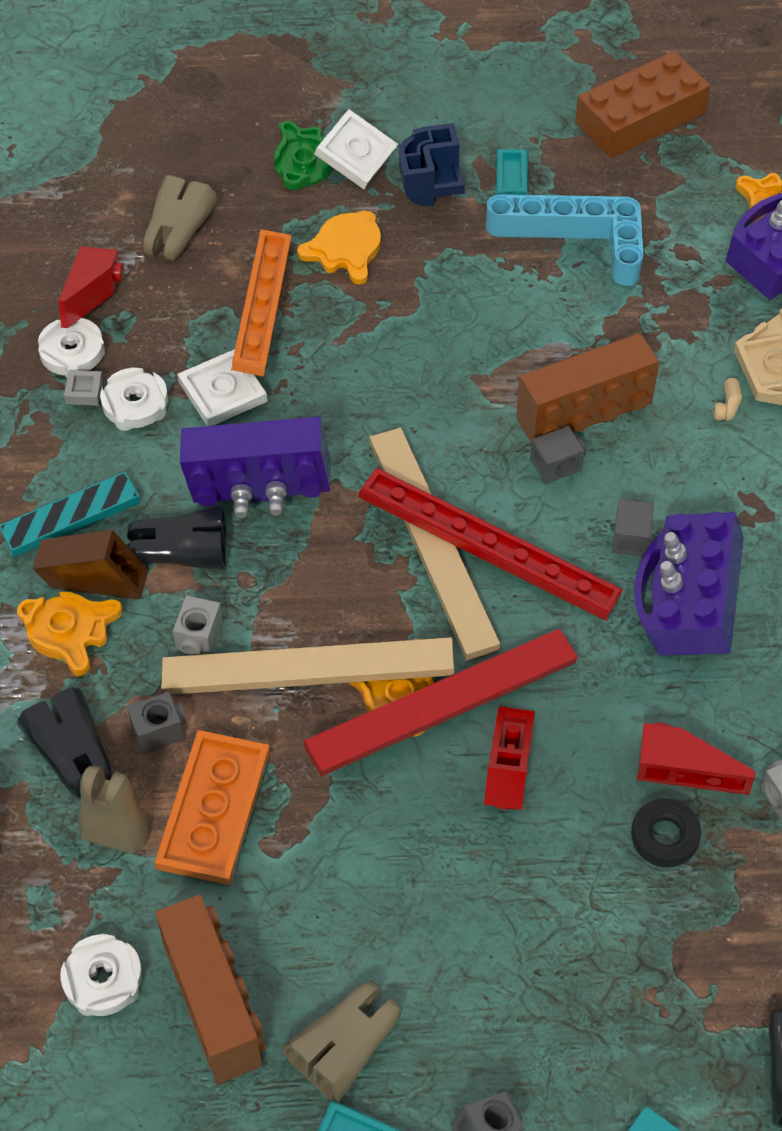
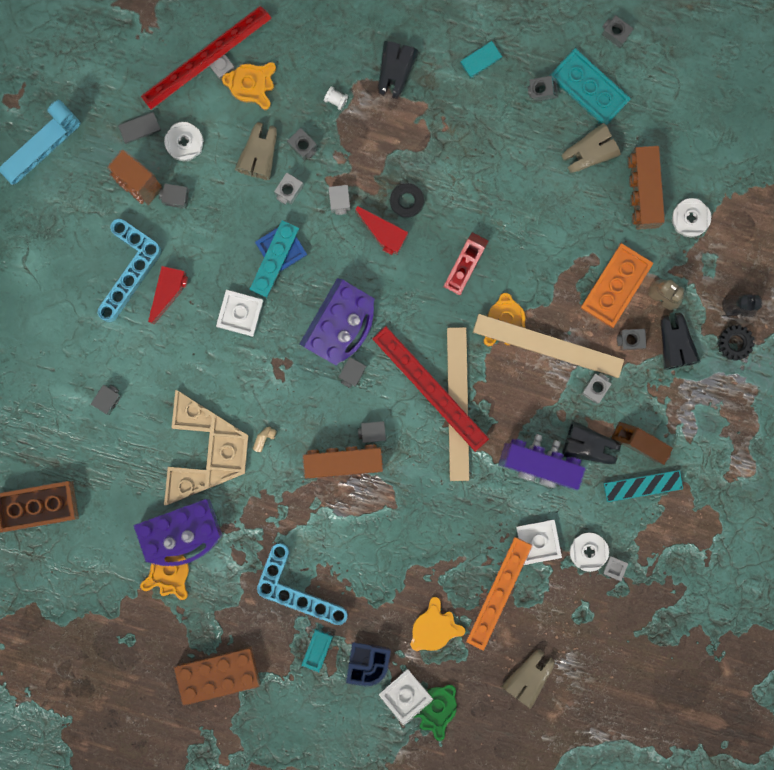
camera: 160 degrees left, 30 degrees up
light orange tile [17,592,123,676] -> none
white plate [38,318,105,378] -> none
red slope [58,247,124,328] -> none
red tile [303,629,578,777] -> none

